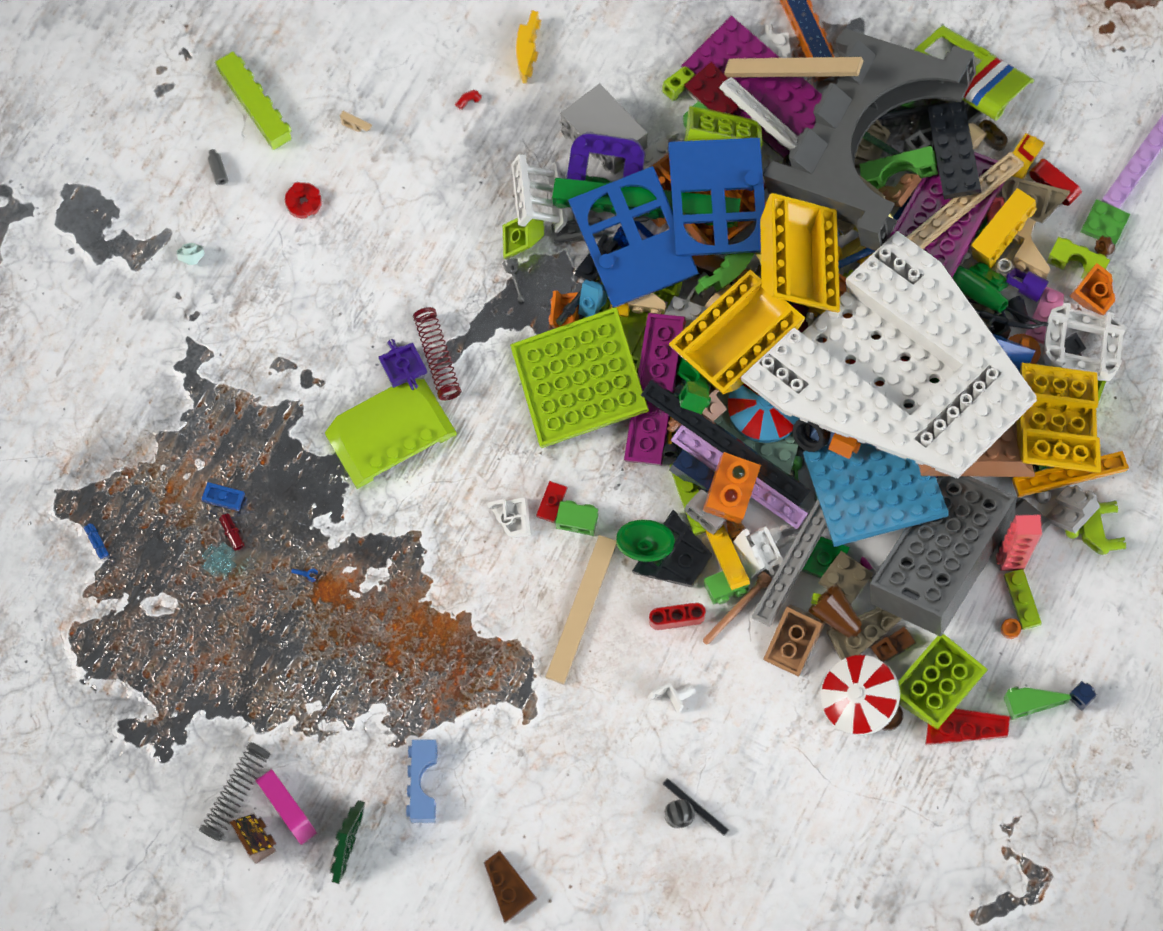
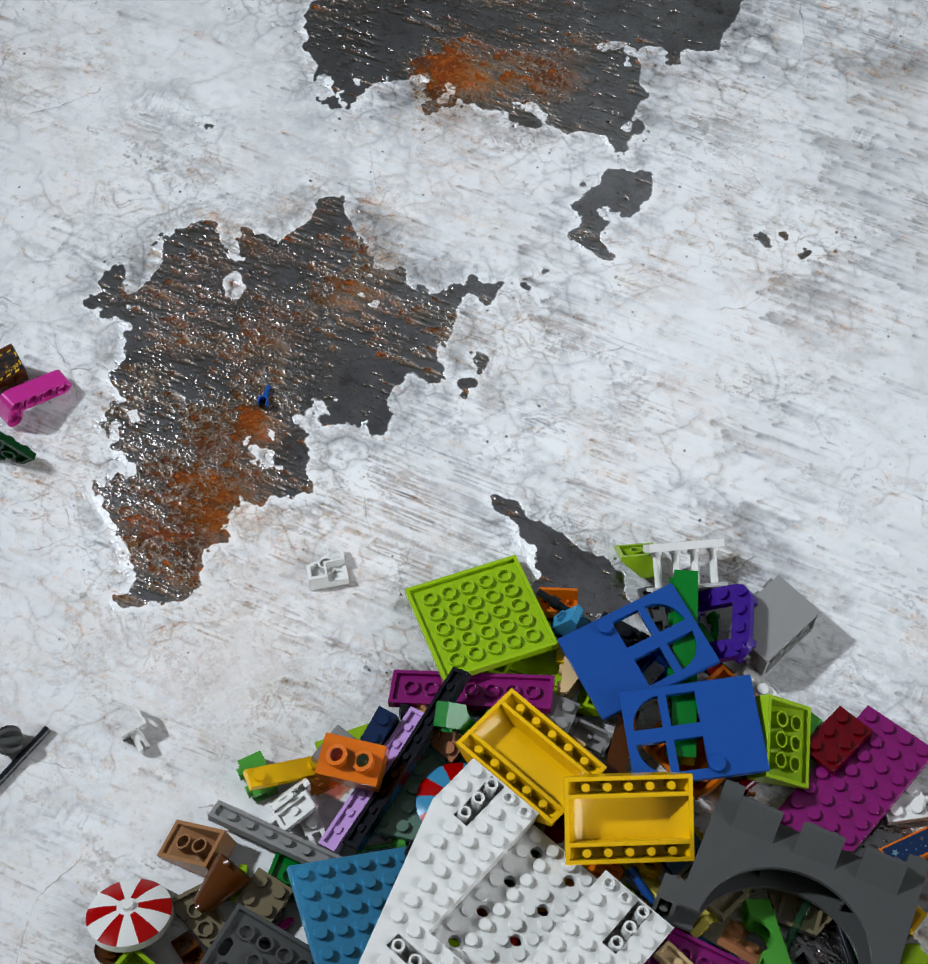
camera: 80 degrees right, 10 degrees down
blue axle [84,523,109,559] -> none
light aqua plate [177,243,205,265] -> none
dark grey piece [199,742,271,842] -> none
blue plate [201,482,245,511] -> none
clear light blue piece [201,542,237,577] -> none
dark grey cylinder [208,149,228,185] -> none
lime brick [215,51,292,150] -> none
dark red axle [219,513,245,551] -> none
red plate [285,182,322,219] -> none
lime slope [325,379,457,489] -> none
tan tile [340,111,372,132] -> none
dark purple plate [378,339,428,390] -> none
medium blue arch [406,740,438,823] -> none
dark red piece [413,307,462,401] -> none
red arm [455,90,482,110] -> none
dark grey hinge [502,258,525,302] -> none
yellow slope [516,10,542,84] -> none
red plate [536,481,568,523] -> none
tan tile [546,535,617,684] -> none
bright green brick [556,500,599,536] -> none
green dish [616,520,675,562] -> none
black wing [632,510,712,588] -> none
red beam [649,603,706,630] -> none
lime leg [662,66,696,101] -> none
bright green slope [695,253,755,294] -> none
nougat piece [703,571,772,644] -> none
white plate [719,77,798,151] -> none
tan tile [724,57,863,77] -> none

